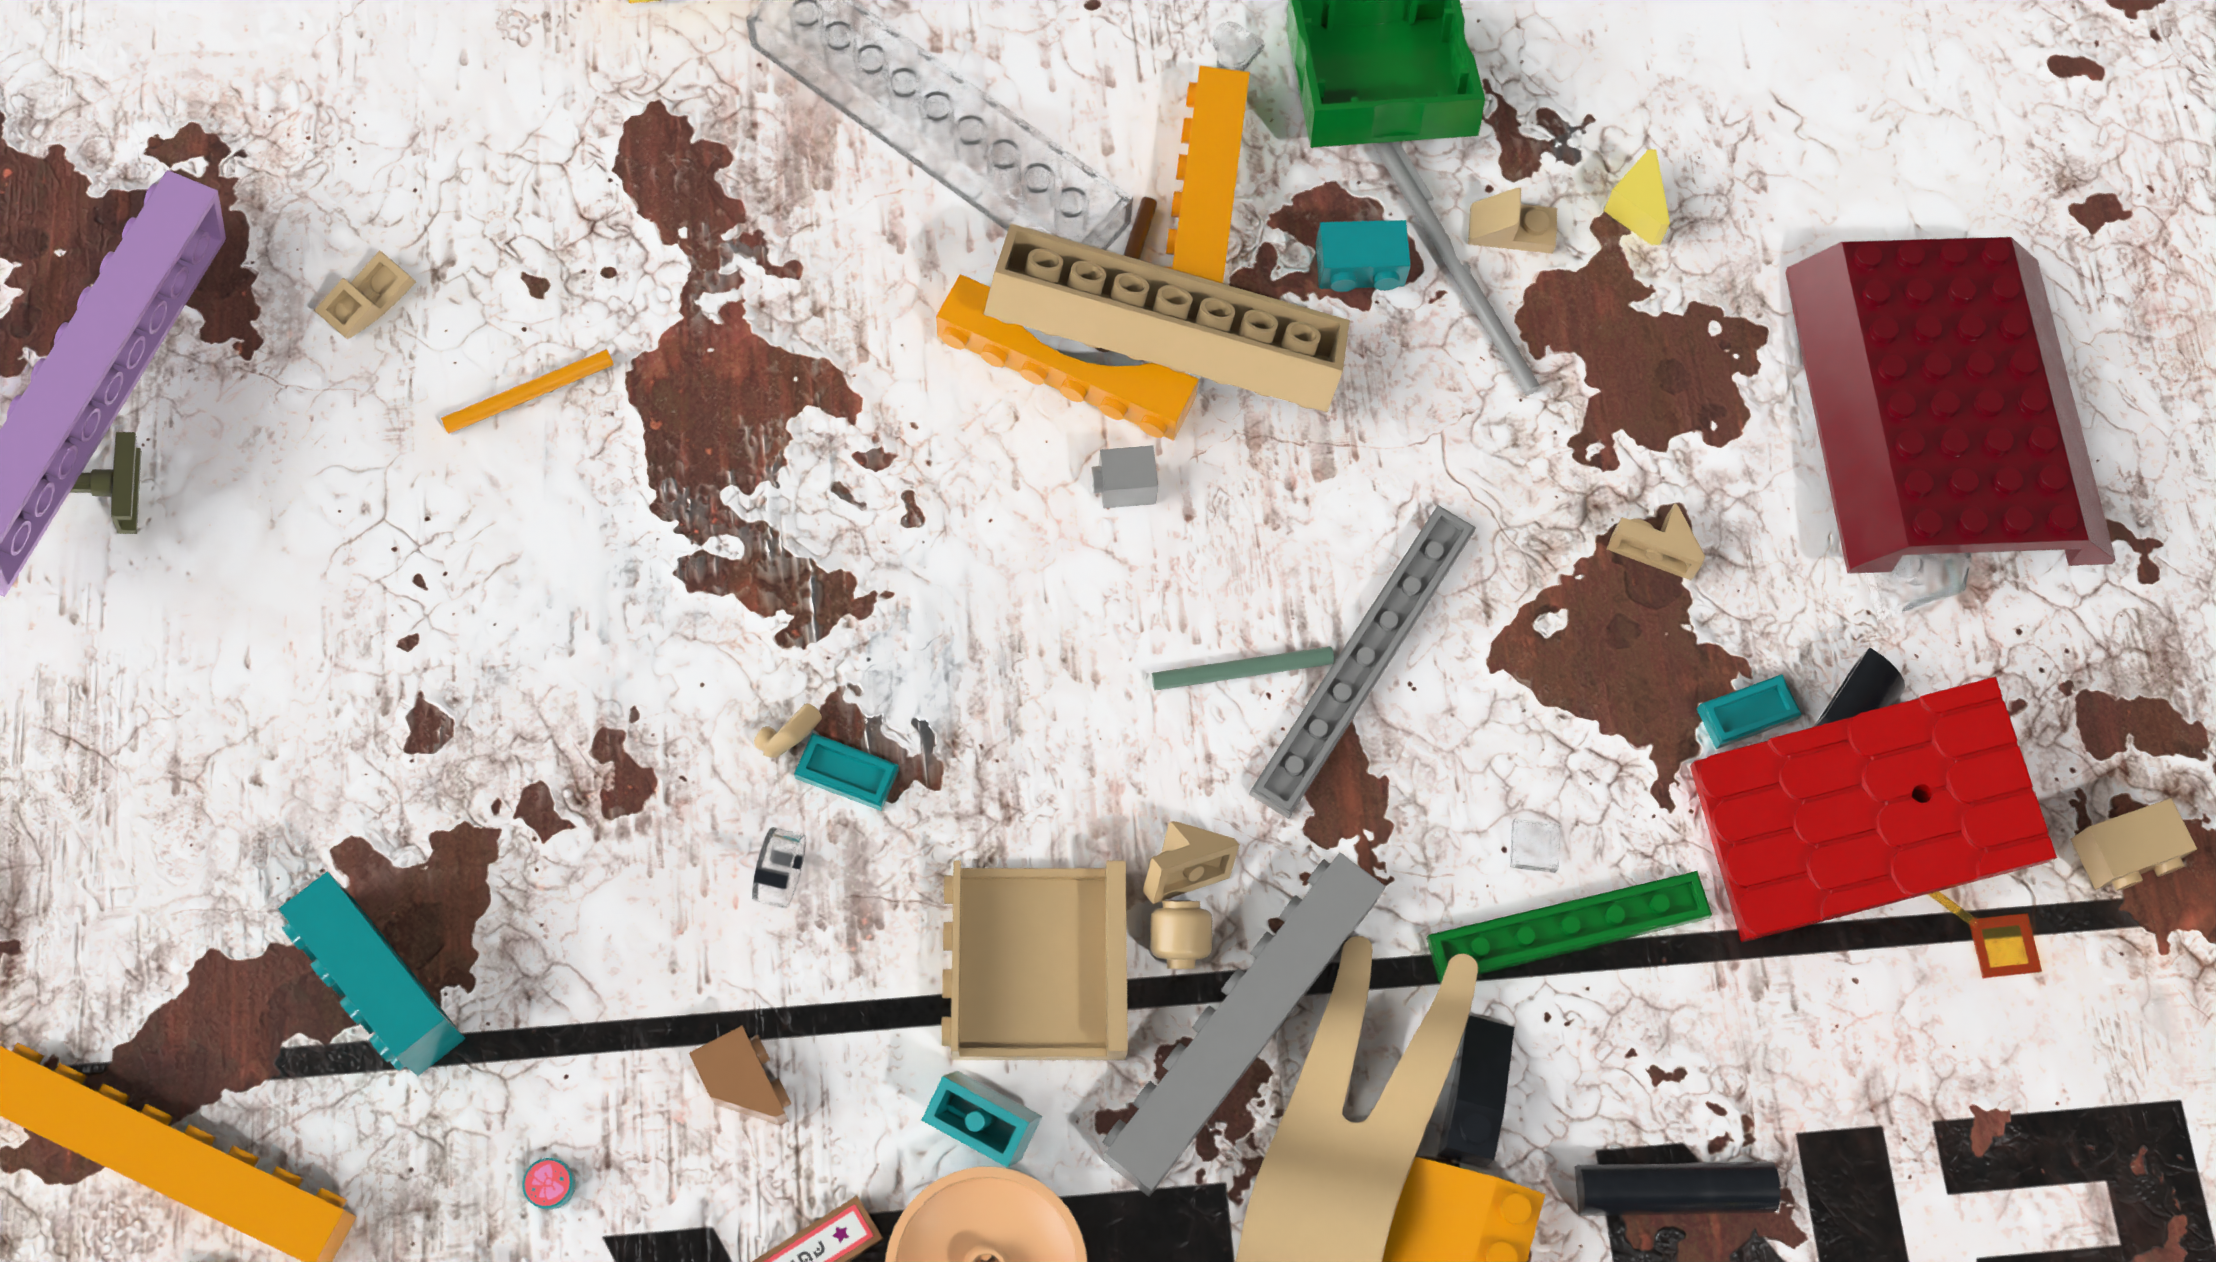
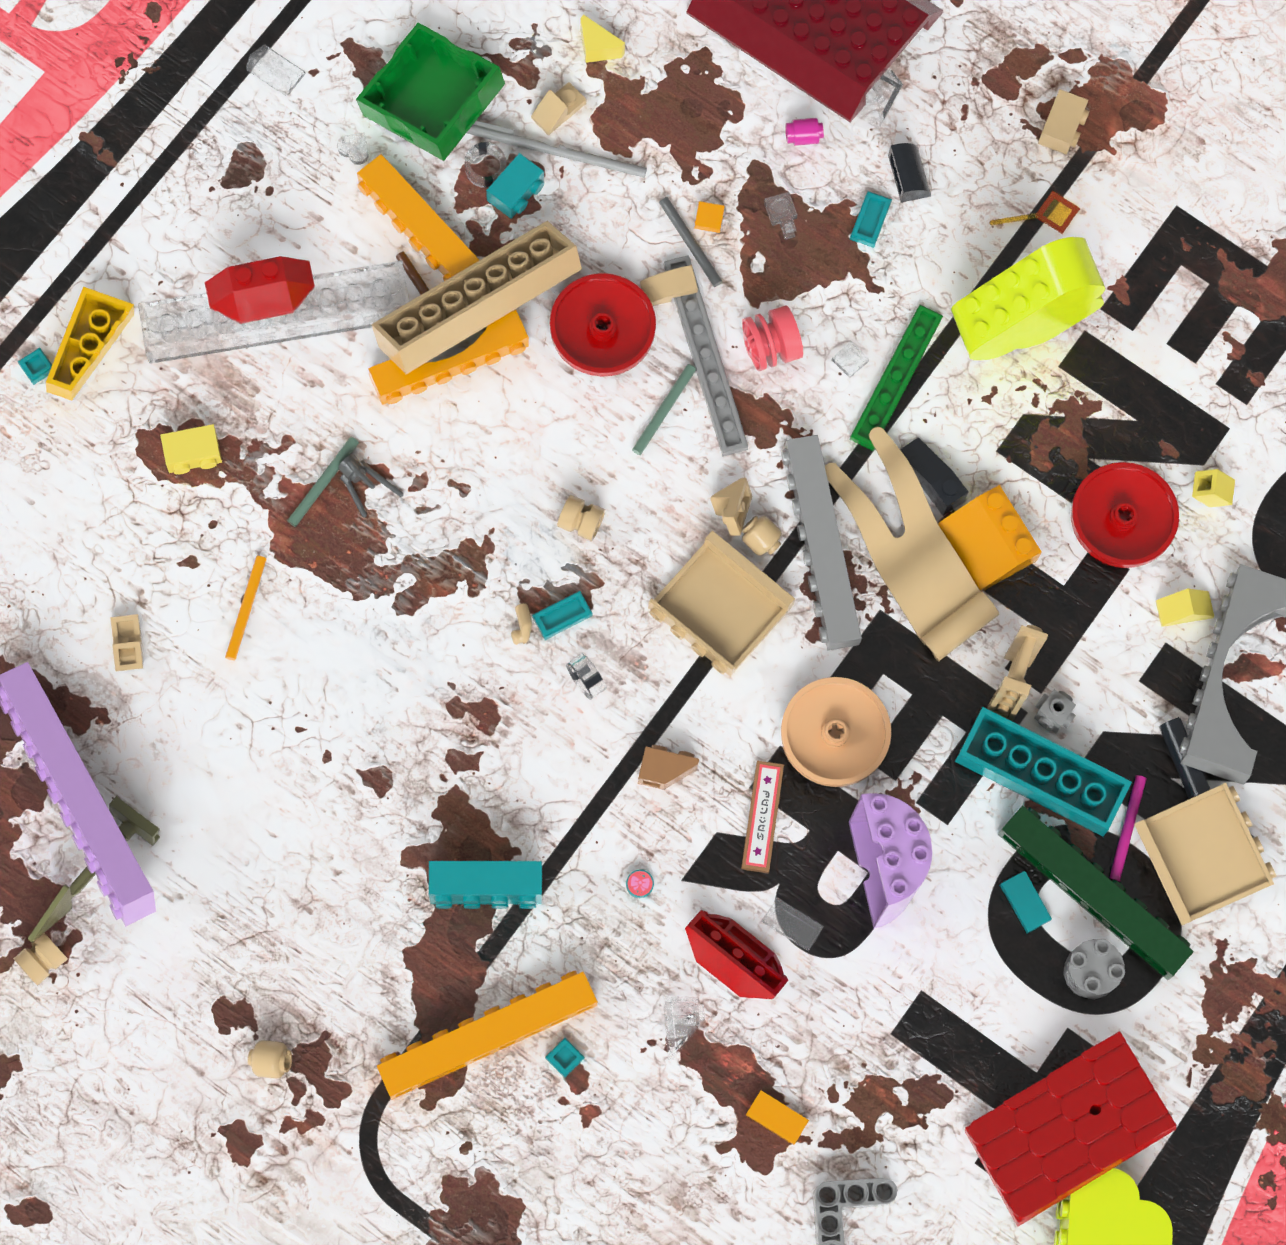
camera: 50 degrees left, 5 degrees up
teal brick [921,1070,1043,1168] -> none
light grey brick [1091,445,1158,509] -> none
black brick [1574,1161,1781,1216] -> none
tan slope [1607,503,1705,580] -> none
red piece [1690,677,2057,943] -> none
none -> light yellow brick [160,424,222,474]
none -> red wedge [204,256,315,324]
none -> sand green bar [287,437,359,527]
none -> dark grey plant [338,455,404,518]
none -> clear piece [465,142,506,188]
none -> red dish [550,273,656,377]
none -> tan wheel [557,495,606,541]
none -> tan slope [640,265,698,306]
none -> dark grey bar [659,197,723,287]
none -> light orange tile [694,201,725,233]
none -> coral wheel [742,305,803,372]
none -> clear plate [764,192,797,240]
none -> dark pink brick [785,118,824,146]
none -> neon yellow brick [951,237,1105,360]

